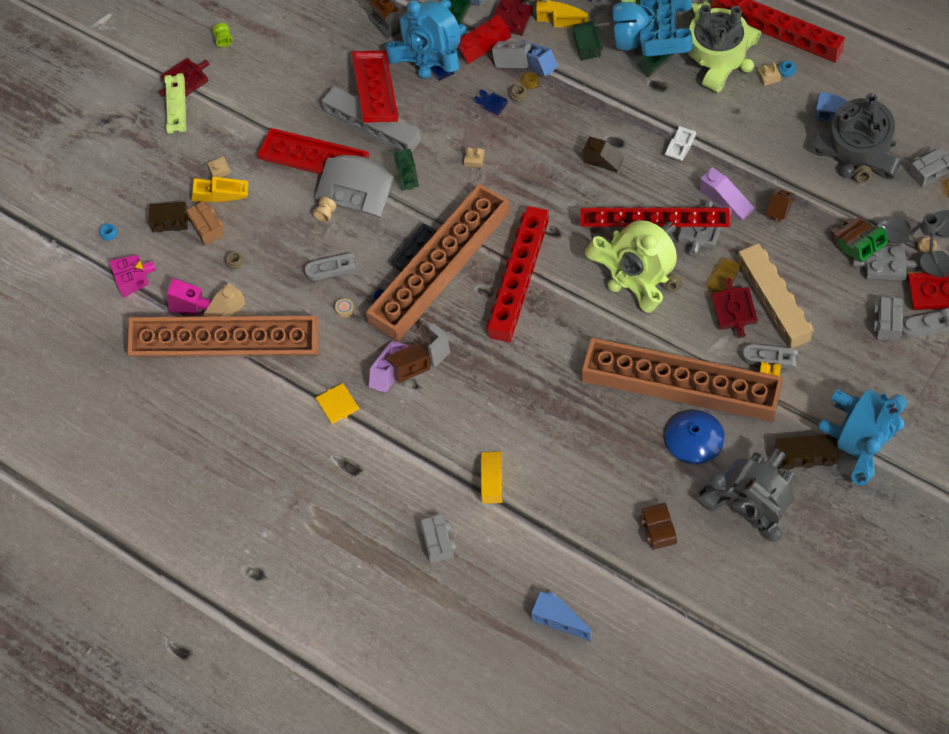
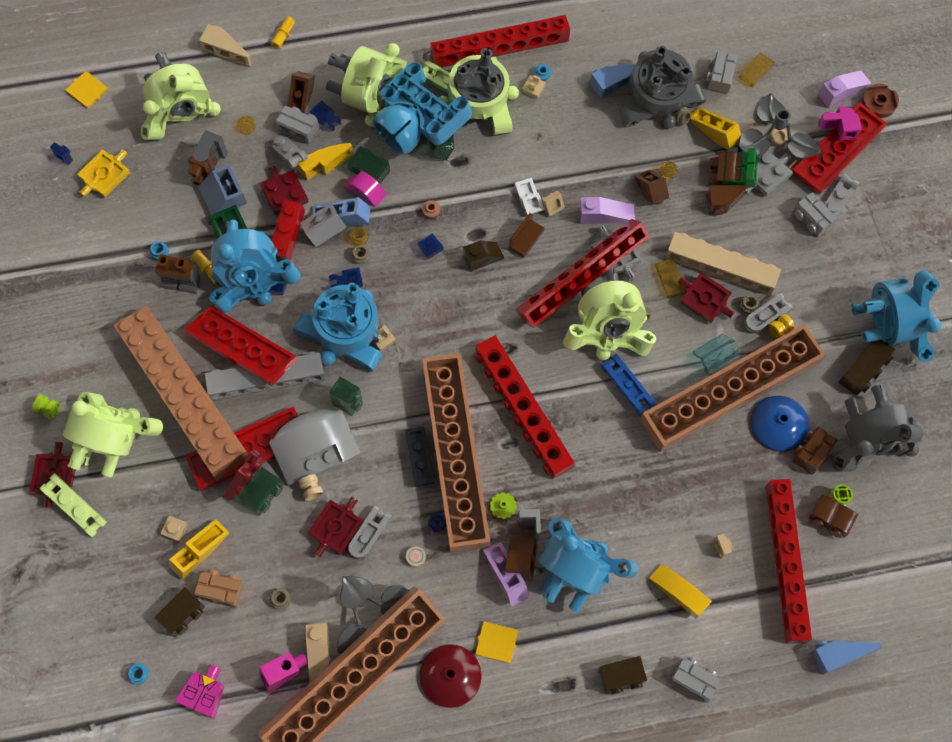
camera: 55 degrees left, 10 degrees up
none -> yellowish green piece [62,392,163,477]
none -> nougat brick [114,305,249,481]
none -> dark red plate [223,450,264,501]
none -> clear green brick [237,467,283,516]
none -> dark azure piece [293,283,383,372]
none -> dark red plate [308,496,364,558]
none -> dark grey plant [337,576,409,655]
none -> dark pink brick [344,171,387,207]
none -> clear blue plate [418,233,444,260]
none -> dark red dish [420,644,482,708]
none -> nougat plate [422,200,440,218]
none -> lime piece [490,492,517,520]
none -> reddish brown panel [509,213,545,258]
none -> dark azure piece [538,518,638,613]
none -> tan tile [542,191,565,216]
none -> dark brown brick [598,656,647,695]
none -> blue plate [600,354,657,418]
none -> clear yellow plate [660,161,678,179]
none -> yellow slope [689,107,741,150]
none -> clear light blue panel [693,334,740,374]
none -> reddish brown slope [707,185,746,215]
none -> tan plate [713,534,733,559]
none -> dark tan plate [740,295,759,314]
none -> red brick [765,479,812,644]
none -> reddish brown brick [793,427,837,475]
none -> lime wheel [828,484,853,506]

